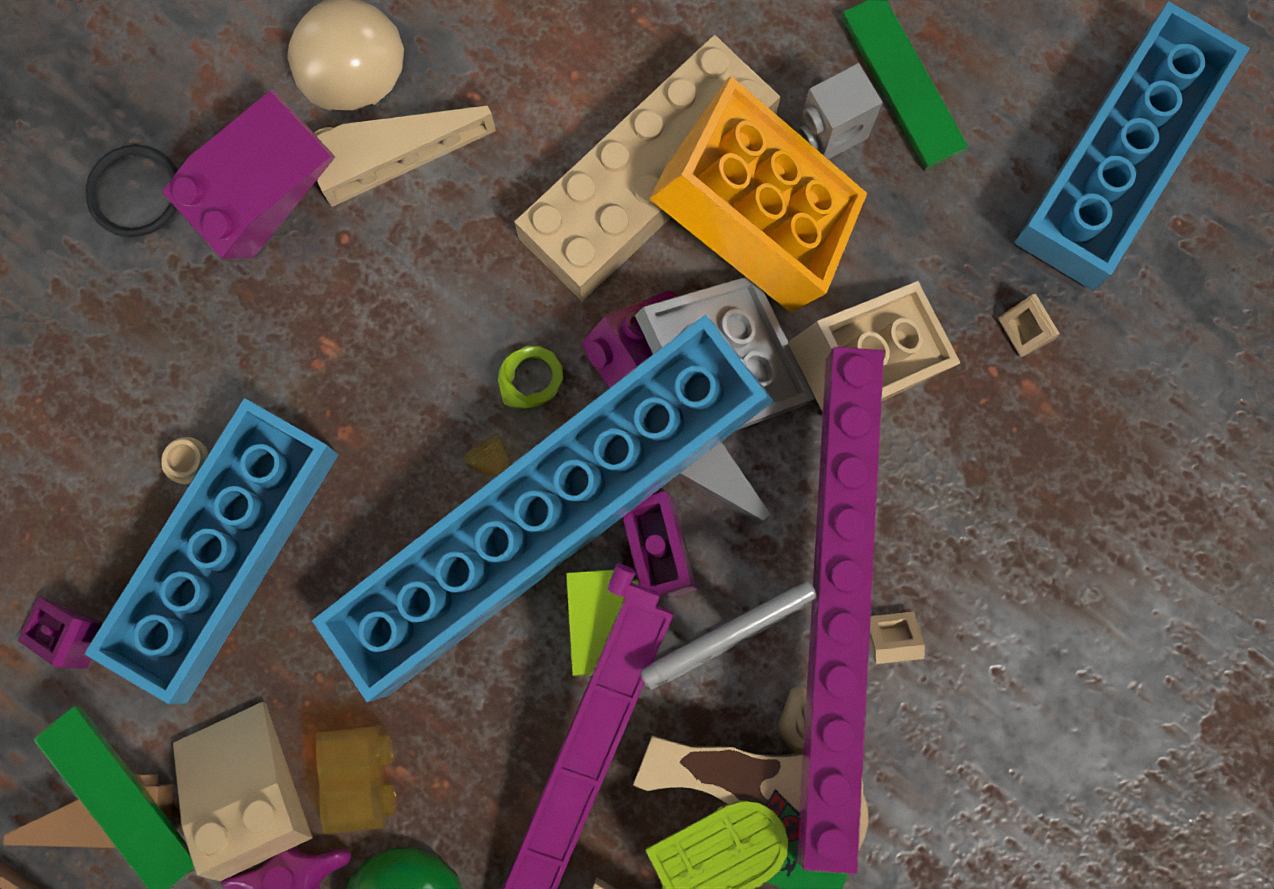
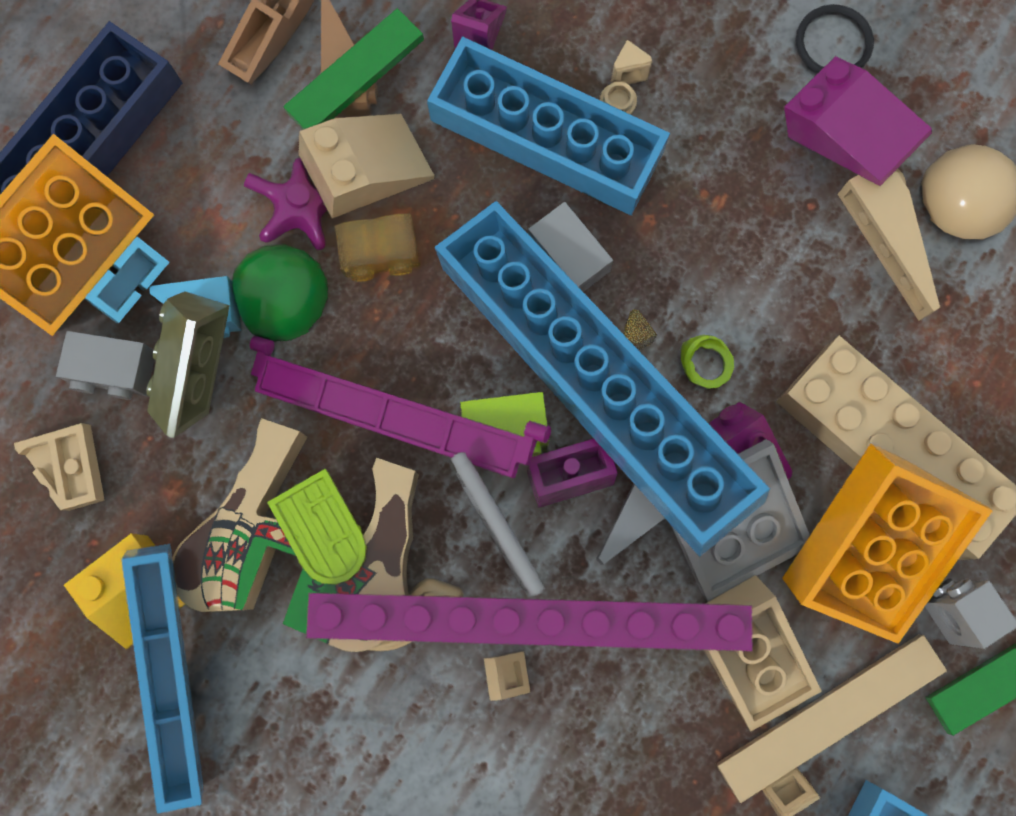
camera: 90 degrees right, 0 degrees up
none -> light grey brick [528,202,613,292]
none -> tan slope [611,40,652,84]
none -> tan tile [716,634,947,803]

